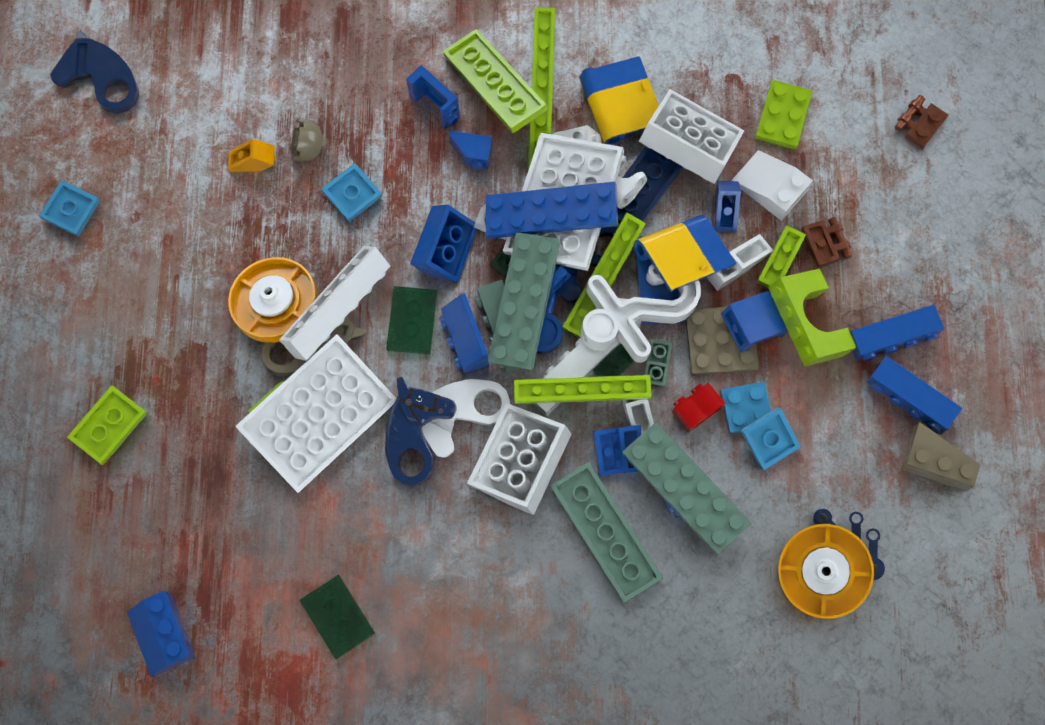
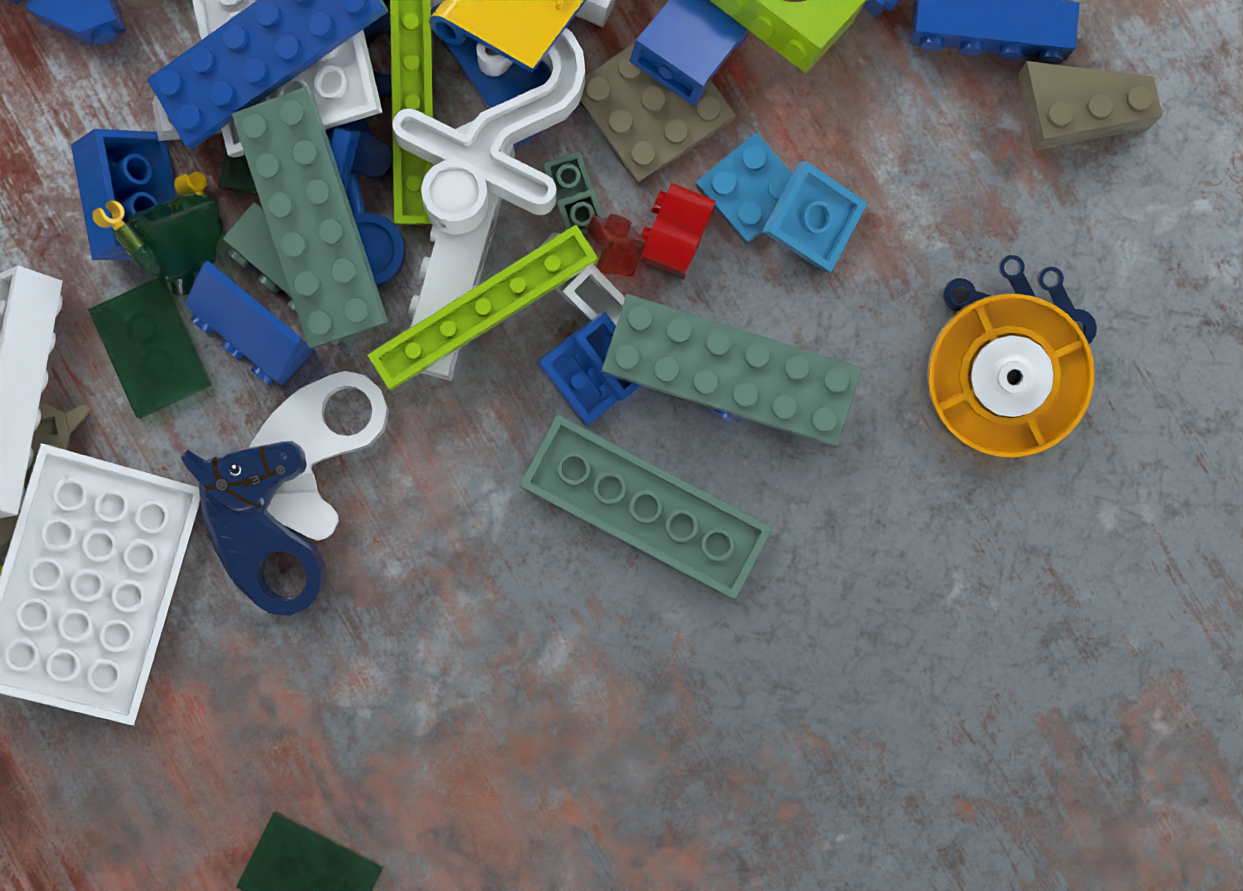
camera: 30 degrees left, 10 degrees up
white slope [467,403,572,515] -> none
clear green plate [593,343,635,377] -> none
none -> clear green torso [93,172,223,295]
none -> clear red bracket [587,214,646,277]

